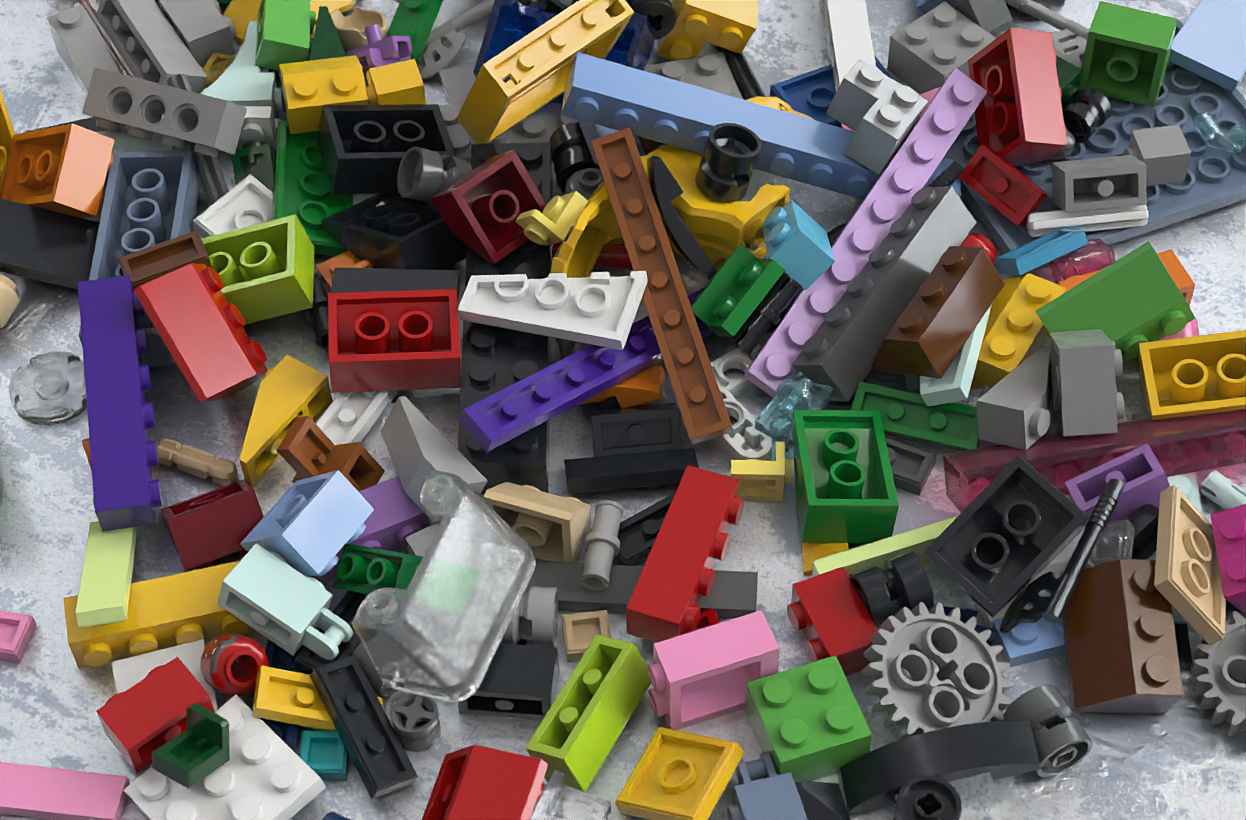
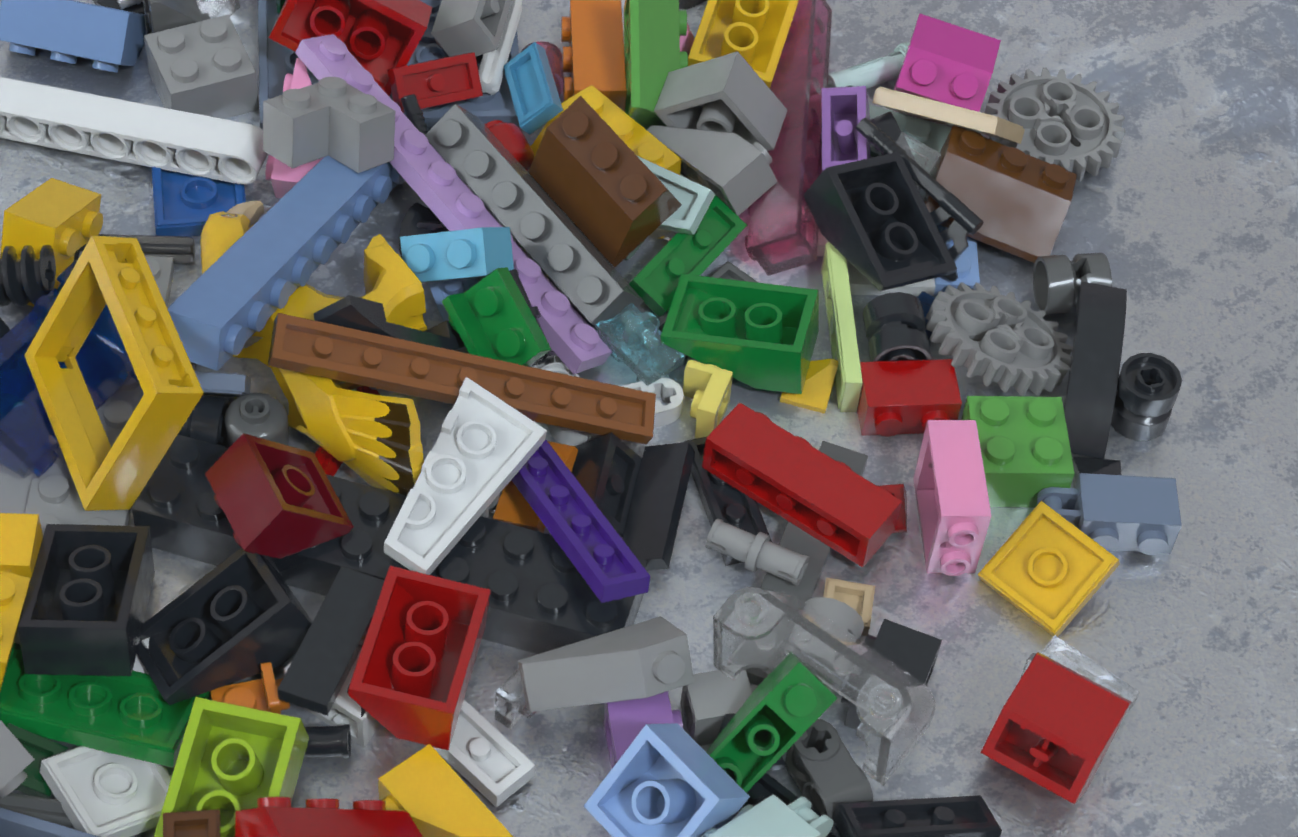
camera: 80 degrees left, 0 degrees up
dark orange brick [276,416,385,491] -> none
dark grey wheel [390,691,441,752] -> none
dark grey wheel [397,146,472,205] -> none
tan slope [483,482,592,563] -> none
light yellow bracket [516,191,589,246] -> none
lime brick [525,634,651,793] -> none
black wheel [695,123,762,202] -> none

